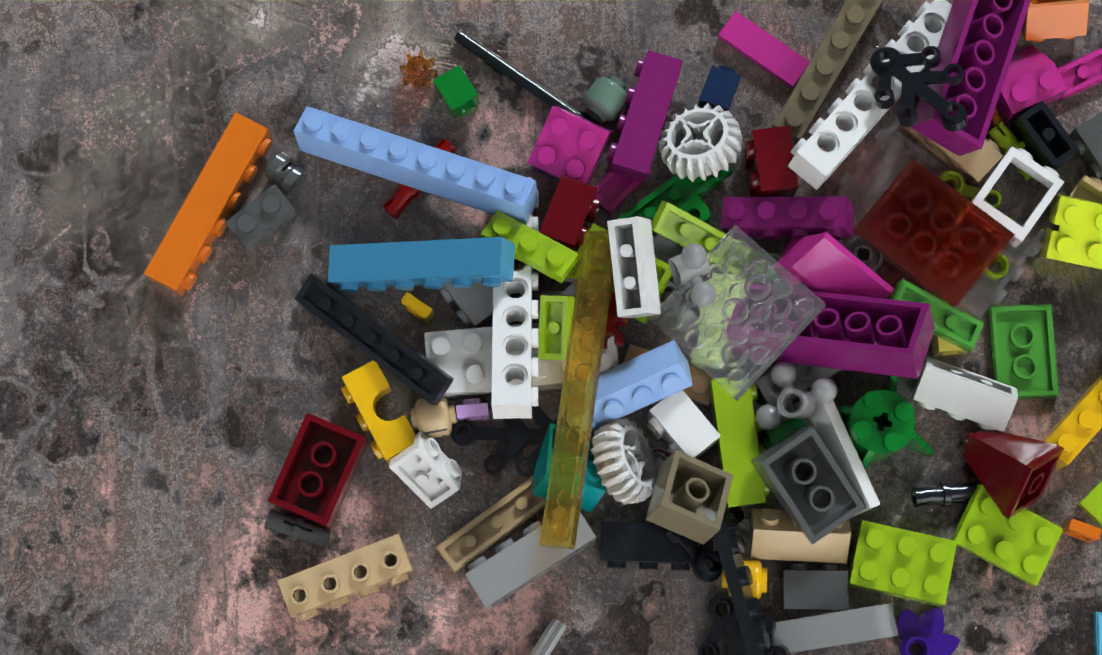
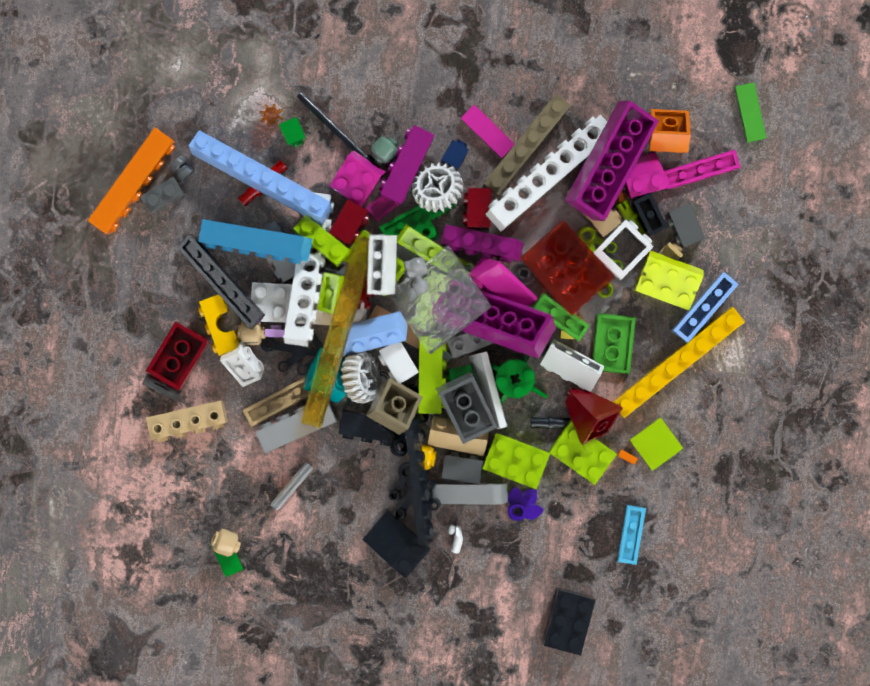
camera: 10 degrees right, 10 degrees up
yellow tile [401,292,434,323] -> none
light grey piece [756,362,837,430] -> none
black plant [870,46,968,132] -> none

